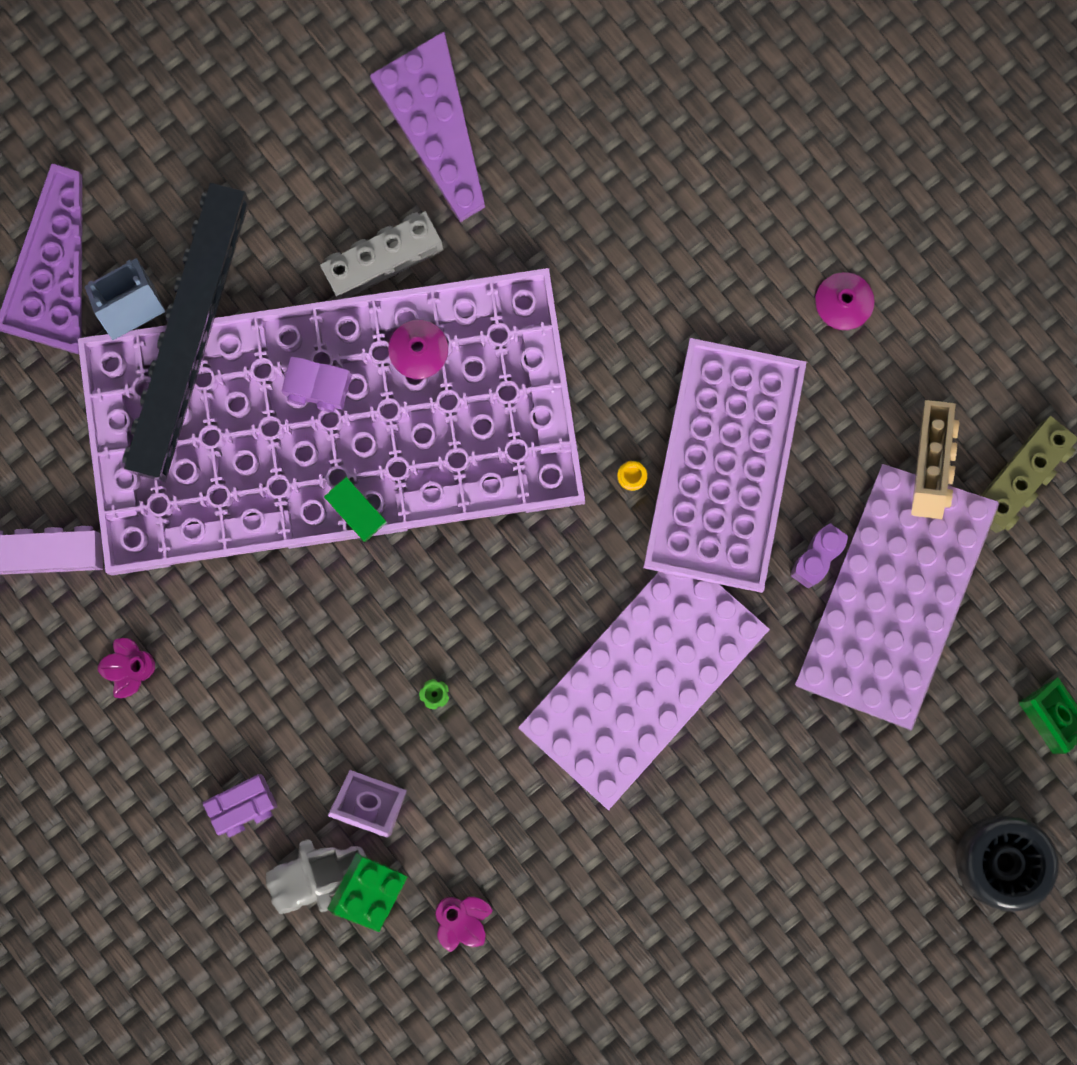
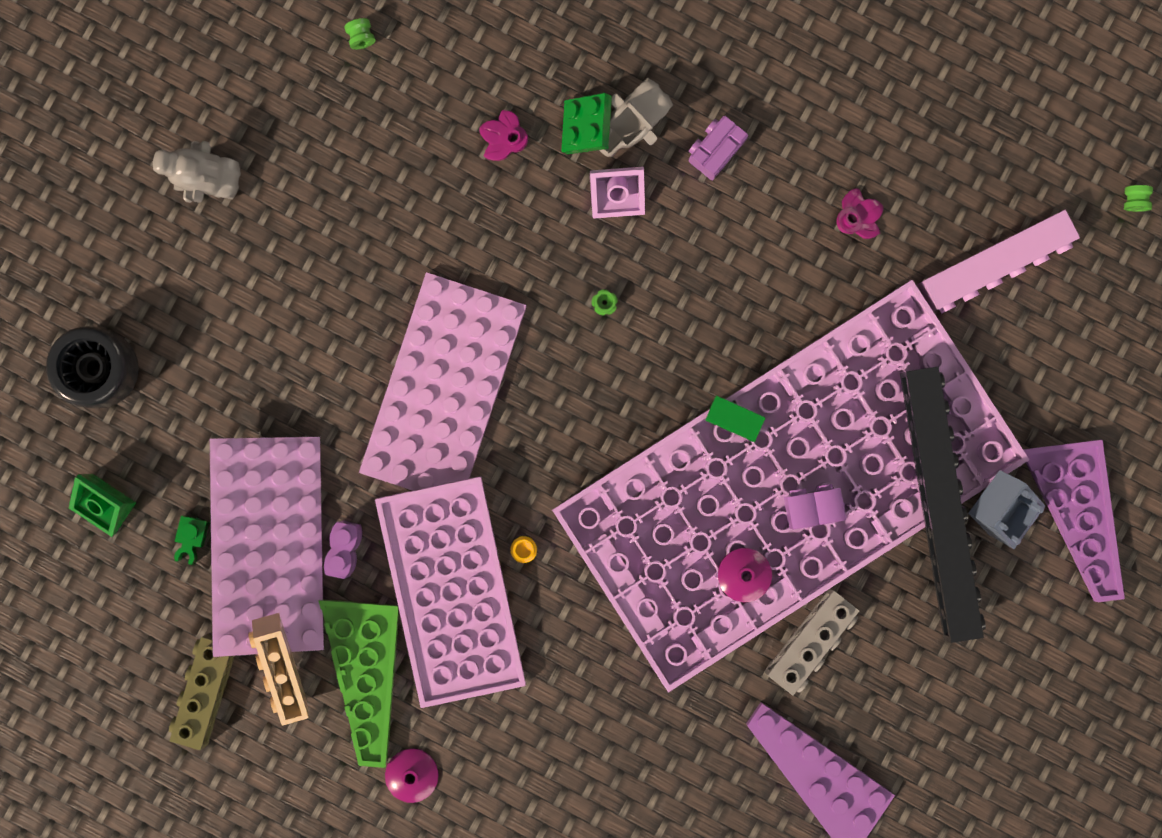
camera: 155 degrees right, 5 degrees up
none -> light grey piece [153,141,241,203]
none -> green plate [174,515,210,565]
none -> bright green wing [319,600,399,768]

